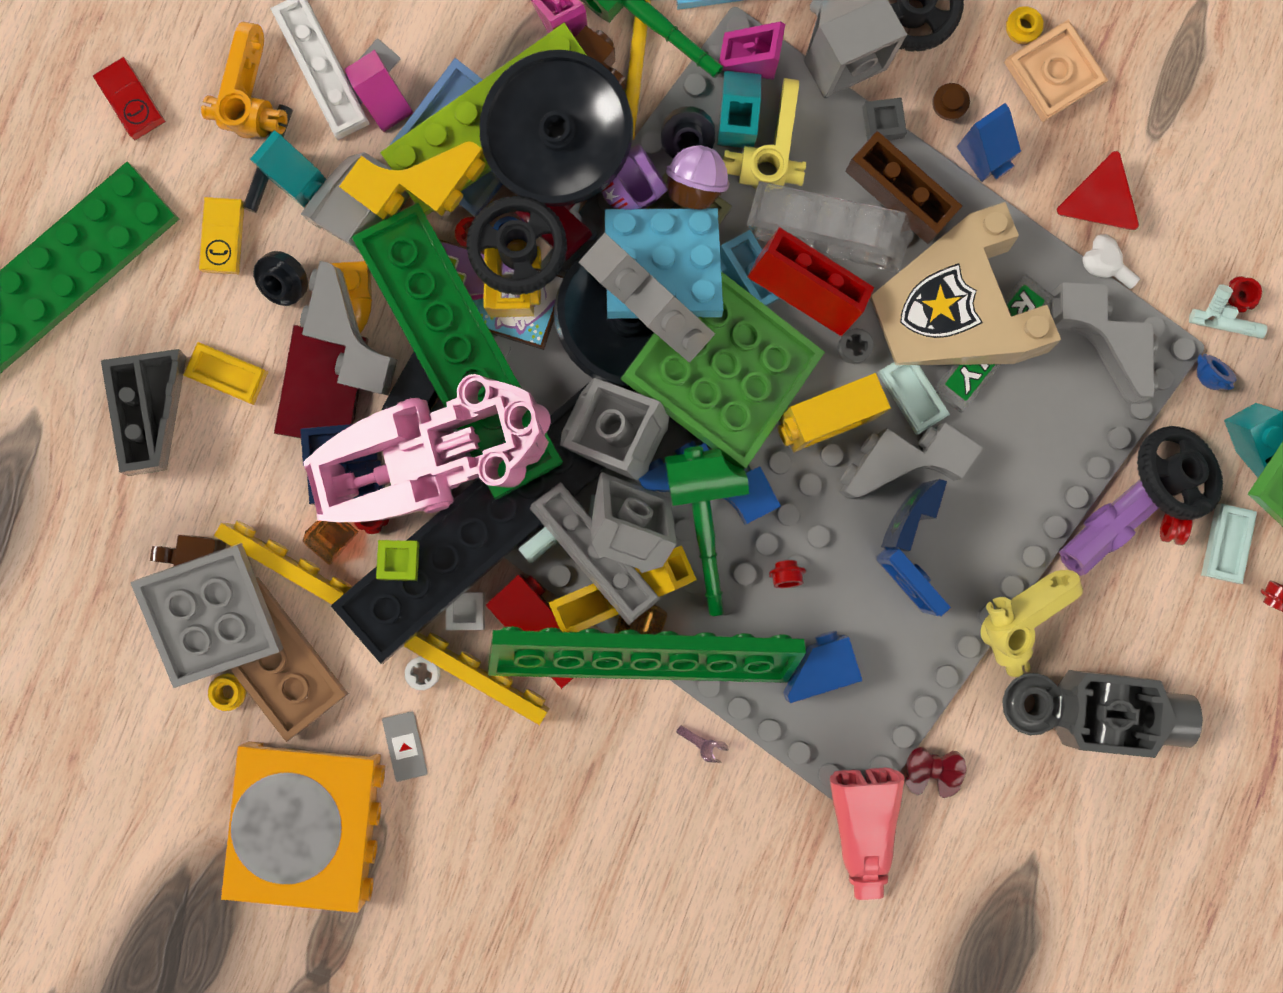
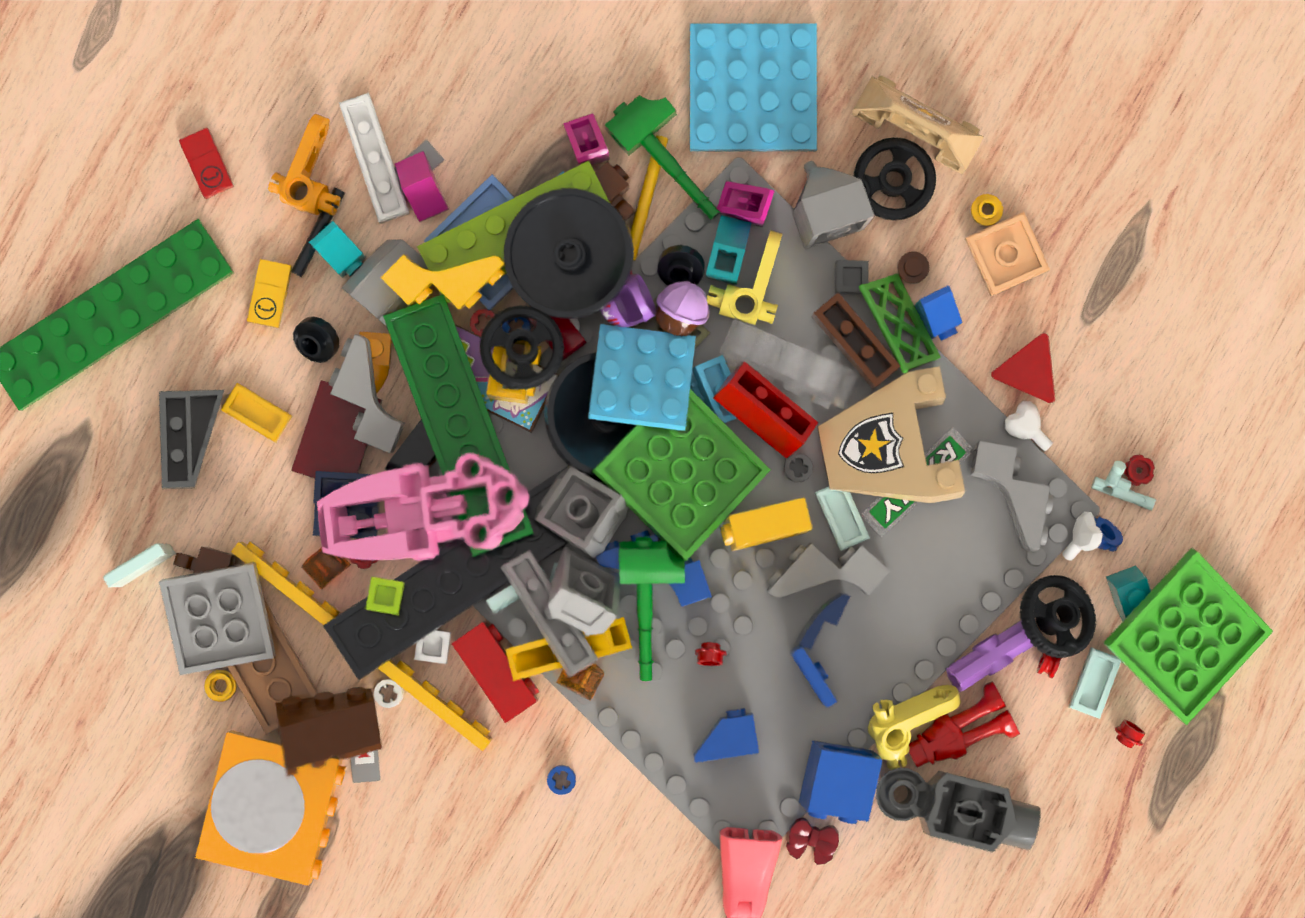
camera: 15 degrees right, 0 degrees up
green plate [488,627,806,683] -> none
light grey arch [579,233,715,363] -> none
hand [676,725,729,763] -> none
none -> light aqua tile [103,543,176,587]
none -> reddish brown wedge [275,687,382,777]
none -> blue bush [547,765,576,795]
none -> blue piece [799,740,883,824]
none -> bright green window [859,273,941,373]
none -> red piece [909,681,1020,768]
none -> white rock [1062,511,1103,561]

